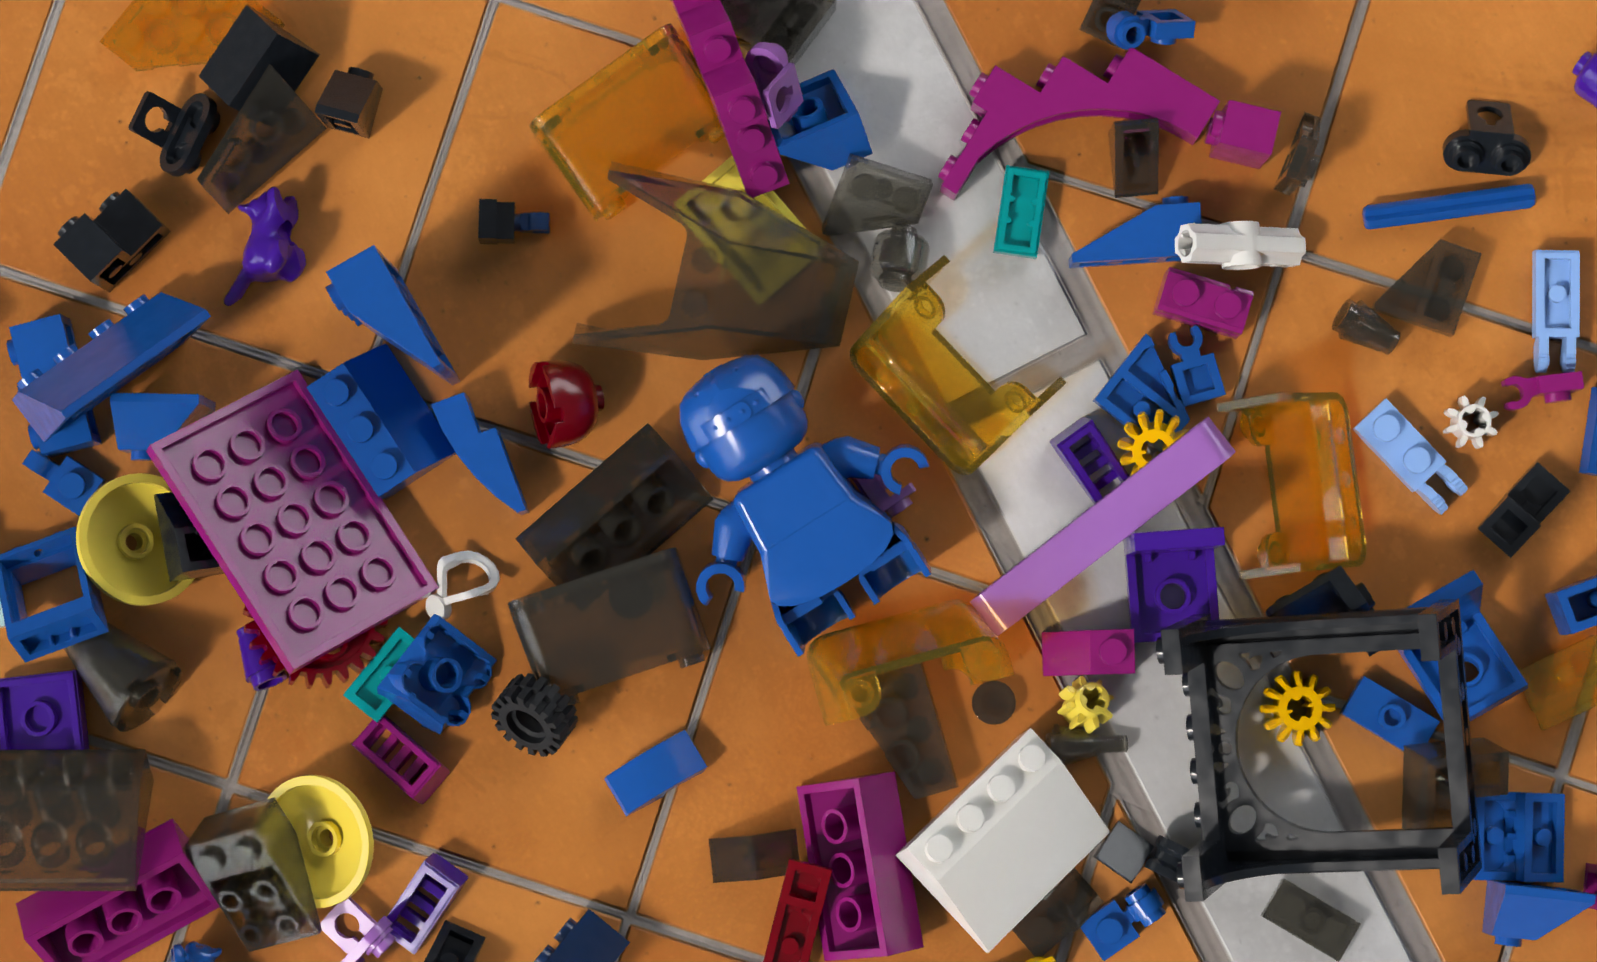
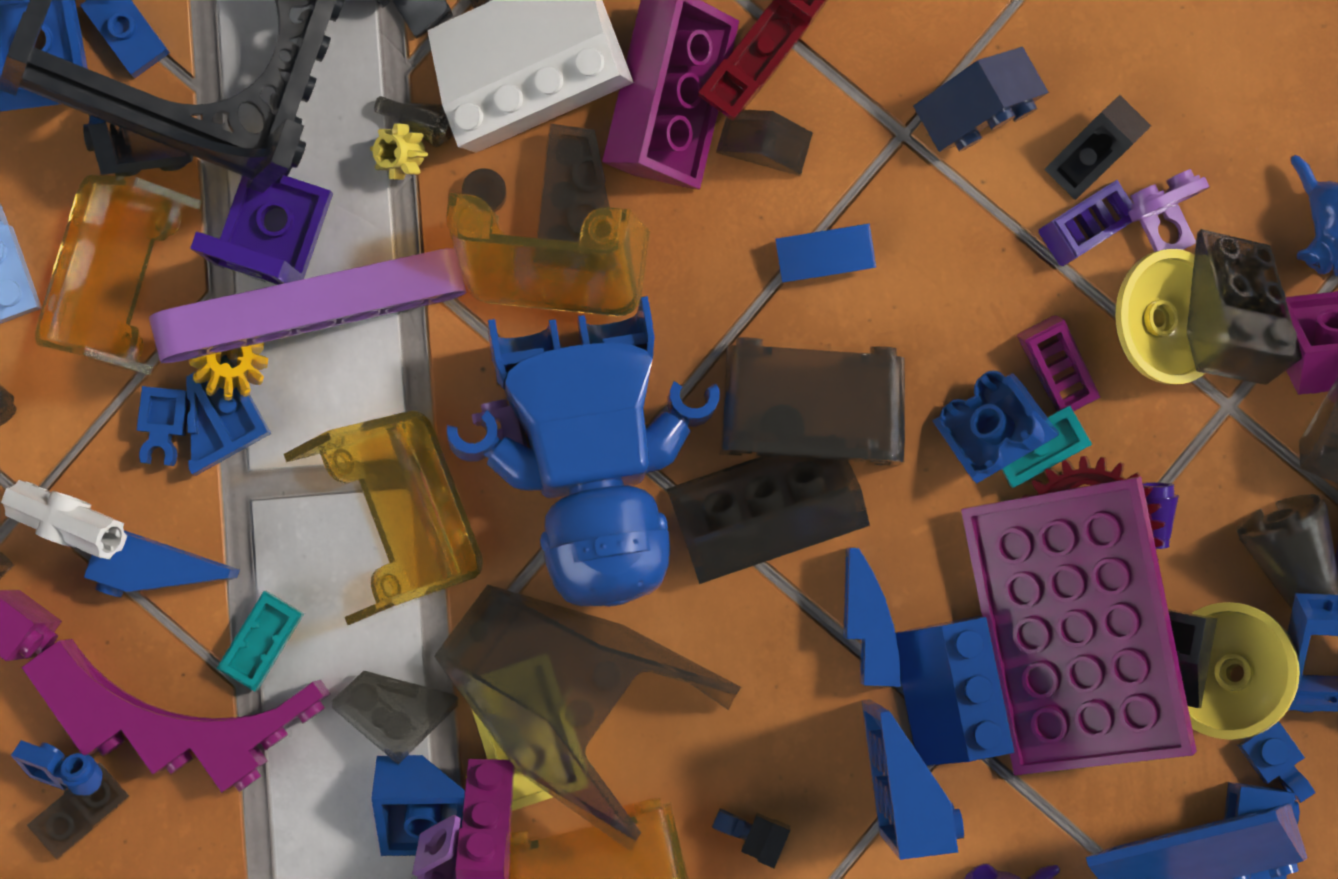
camera: 160 degrees left, 0 degrees up
blue slope [110,393,216,461] -> none
white piece [426,550,500,620] -> none
black tyre [491,673,578,757] -> none
dark red cylinder [529,360,604,449] -> none
clear smoke head [870,224,930,293] -> none
magenta slope [1041,629,1135,676] -> none
dark purple slope [1050,417,1130,504] -> none
clear smoke slope [1108,118,1159,198] -> none
magenta brick [1153,267,1254,339] -> none
yellow gear [1259,671,1336,746] -> none

